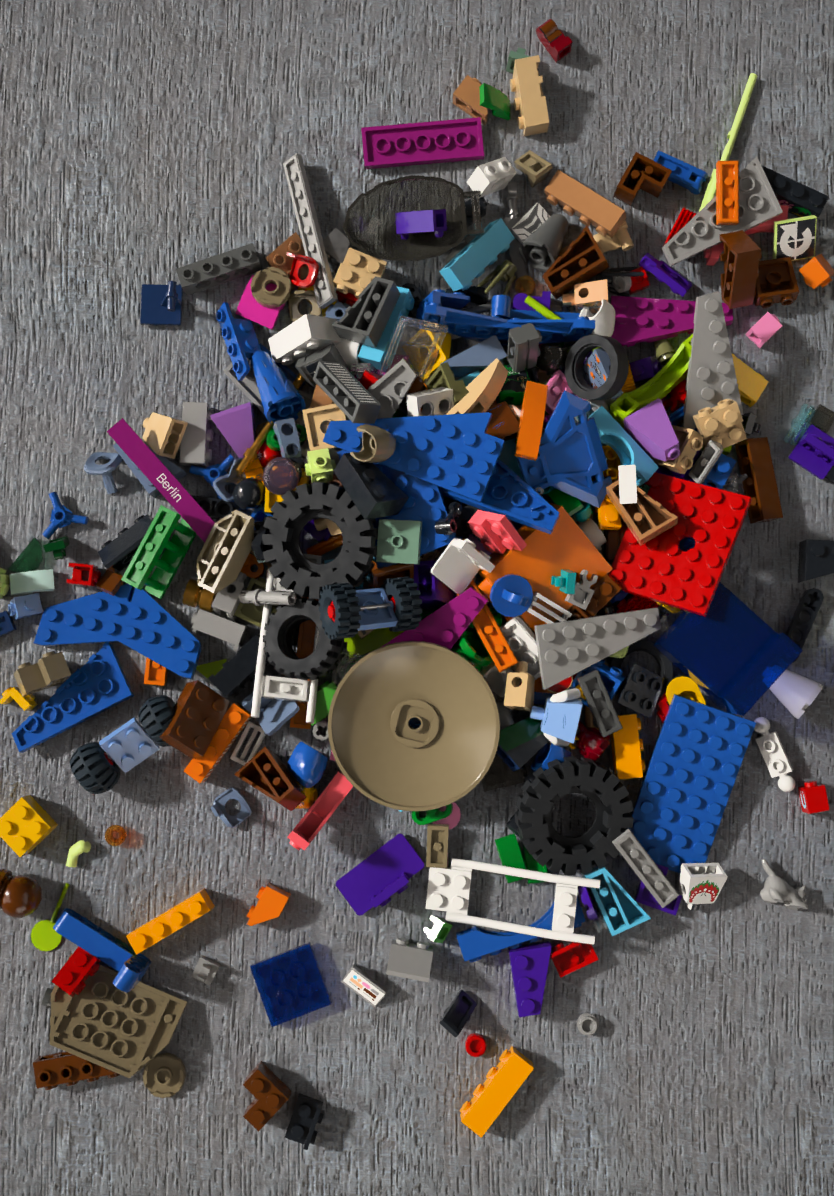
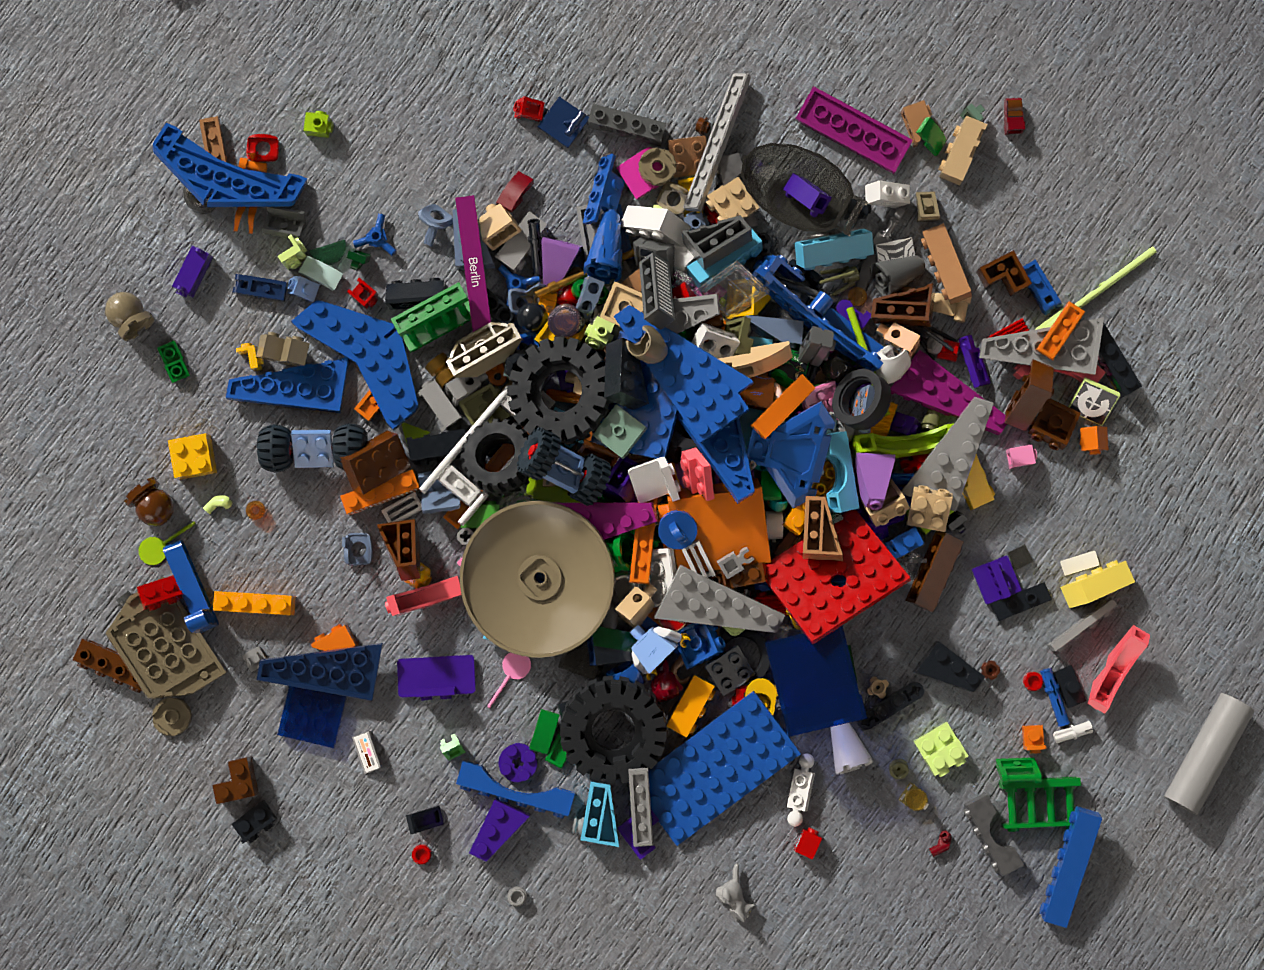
camera: 30 degrees right, 0 degrees up
reddish brown tile [95,570,124,596] -> none
light grey pin [239,589,296,606] -> none
red piece [286,252,319,288] -> none
blue piece [287,742,328,788] -> none
light grey slope [386,938,433,982] -> none
green plate [411,803,453,825] -> none
dark tan plate [426,824,449,868] -> none
white plate [426,858,600,945] -> none
black bar [435,502,463,535] -> none
light orange brick [460,1046,534,1138] -> none
red bracket [550,933,599,978] -> none
teal tile [551,569,576,594] -> none
dark grey tile [577,670,623,737] -> none
dark purple tile [578,877,598,920] -> none
white sticker [618,465,637,504] -> none
white torso [679,863,728,911] -> none
light grey slope [688,440,723,484] -> none
clear light blue pin [783,404,815,445] -> none
none -> dark blue wing [256,643,383,701]
none -> dark red slope [496,171,534,213]
none -> dark purple plate [498,743,538,782]
none -> red bracket [513,96,545,122]
none -> black pin [527,219,543,276]
none -> reddish brown plate [695,117,711,135]
none -> tan plate [867,677,889,698]

